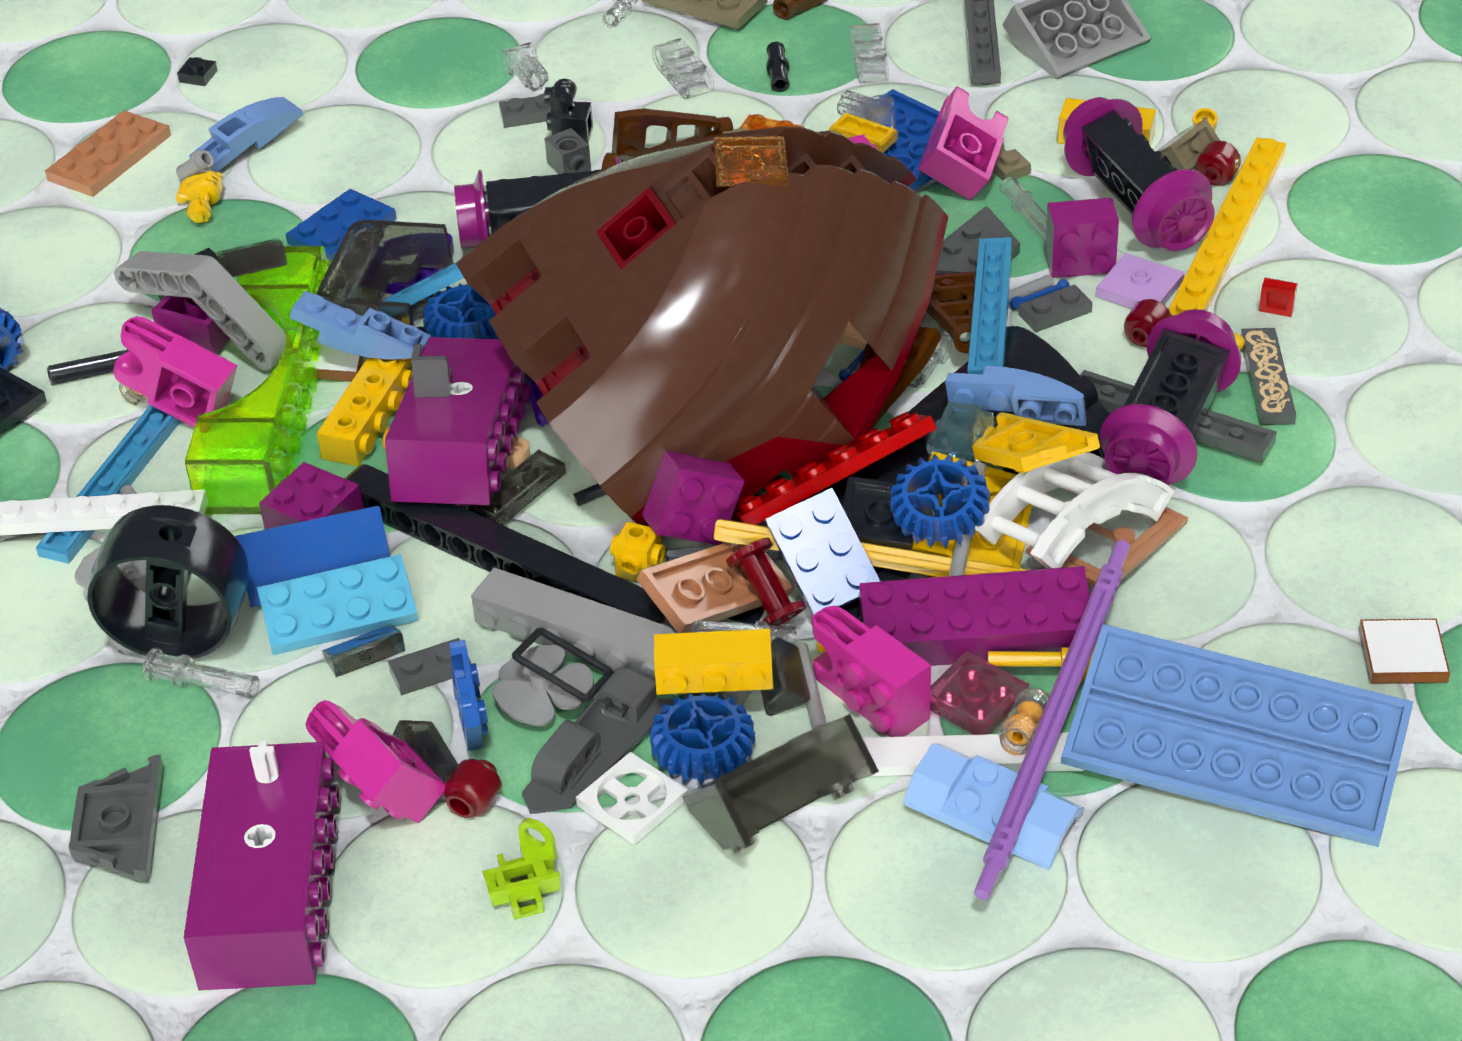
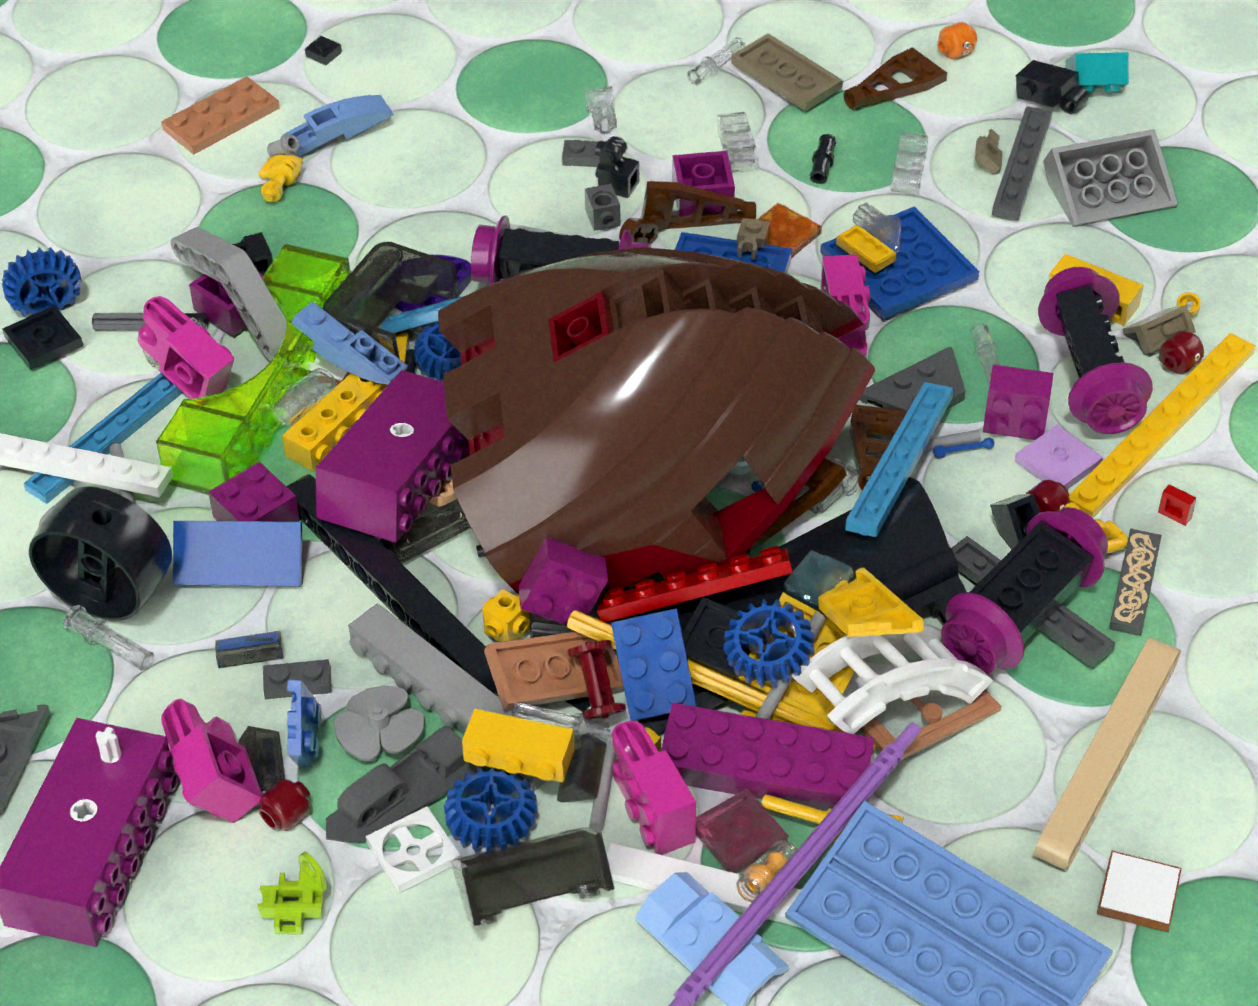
camera: 15 degrees right, 5 degrees up
clear smoke slope [215,238,287,277] -> none
medium azure plate [257,554,418,655] -> none
blue plate [286,188,397,265] -> none
dark grey panel [411,344,453,398] -> none
black piece [512,628,613,702] -> none
clear orange tile [714,136,788,187] -> none
dark pink brick [918,86,1008,200] -> none
medium blue slope [945,365,1087,426] -> none
dark tan plate [992,143,1031,183] -> none
dark grey plate [1018,284,1092,333] -> none
none -> clear beam [272,368,337,426]
none -> magenta brick [672,151,735,216]
none -> dark tan plate [975,128,1002,174]
none -> black slope [990,494,1040,550]
none -> tan beam [1034,637,1181,870]

